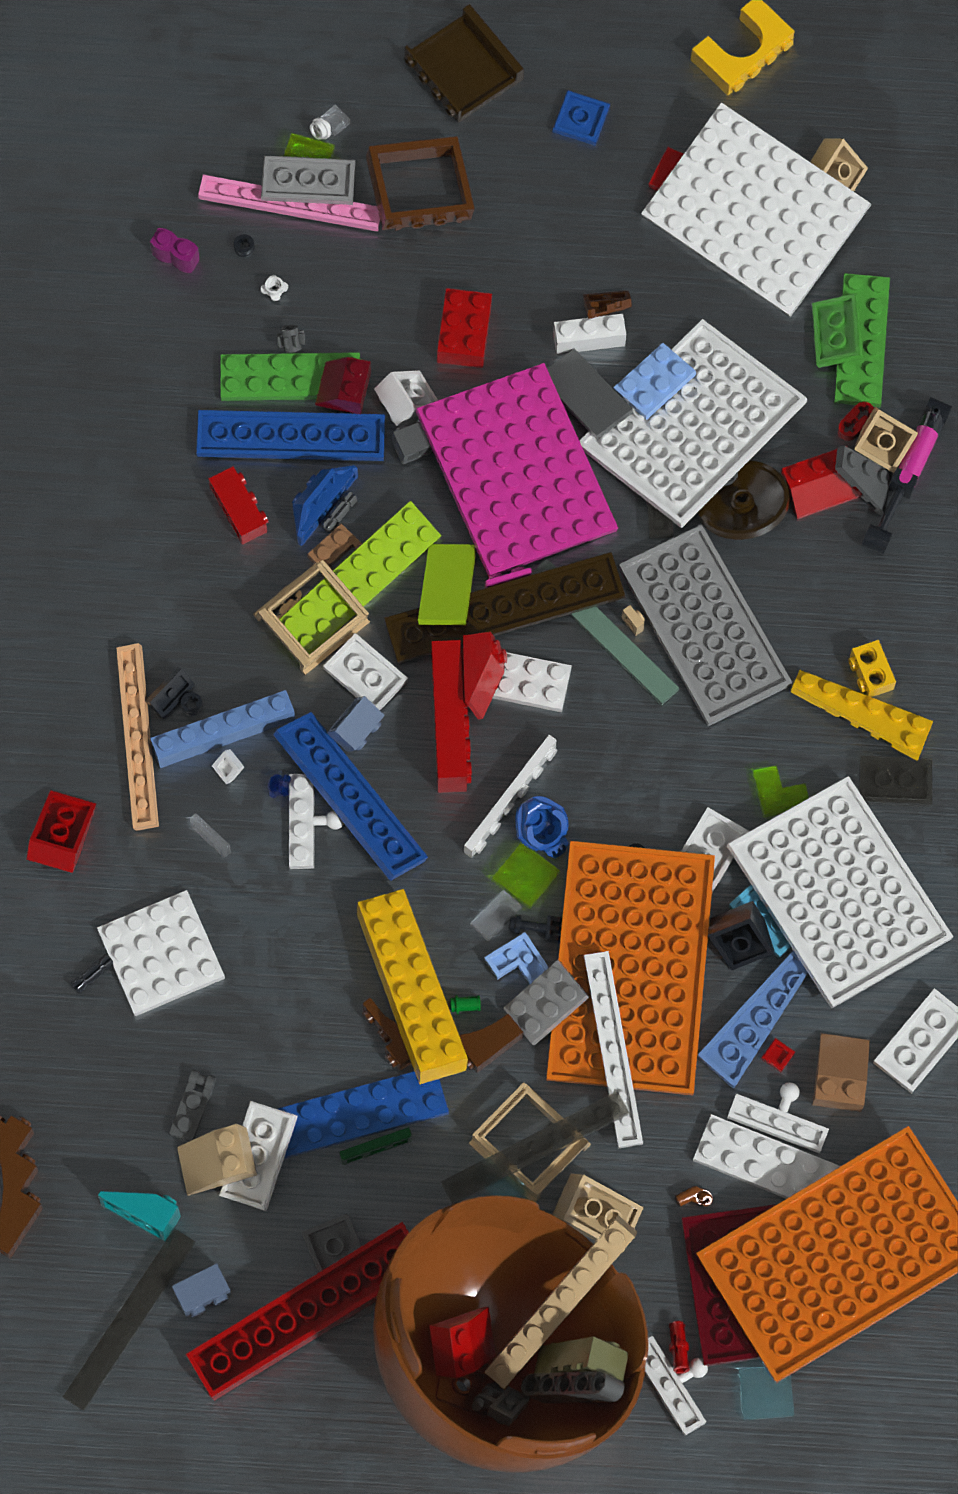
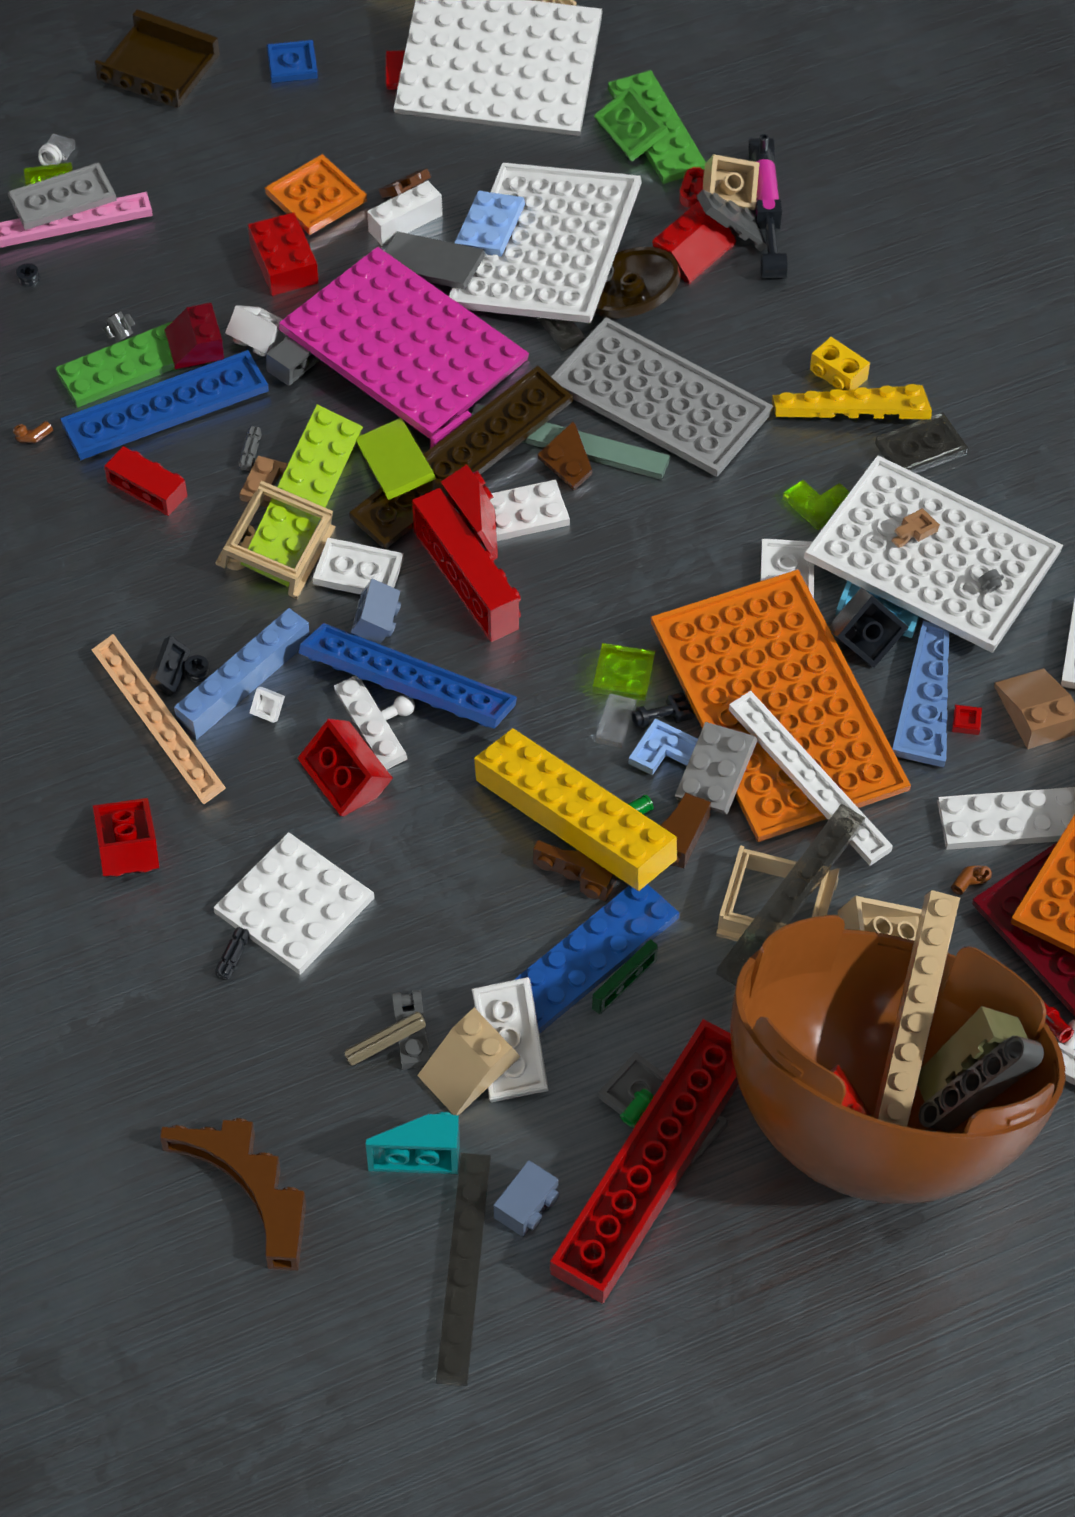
camera: 25 degrees left, 15 degrees down
clear tile [190,813,231,858] -> none
white plate [261,275,288,301] -> none
clear blue plate [268,774,291,799] -> none
blue wedge [292,465,358,547] -> none
reddish brown window [366,136,475,231] -> none
white plate [464,735,557,858] -> none
blue helmet [515,796,569,859] -> none
tan plate [622,605,645,636] -> none
white plate [727,1082,829,1153] -> none
none -> dark orange arm [13,421,53,443]
none -> orange plate [265,154,367,235]
none -> red slope [297,719,393,816]
none -> dark tan axle [344,1012,426,1065]
none -> reddish brown wing [538,422,593,491]
none -> green pin [620,1089,654,1128]
none -> medium nougat plate [892,508,940,548]
none -> dark grey plate [978,569,1004,593]

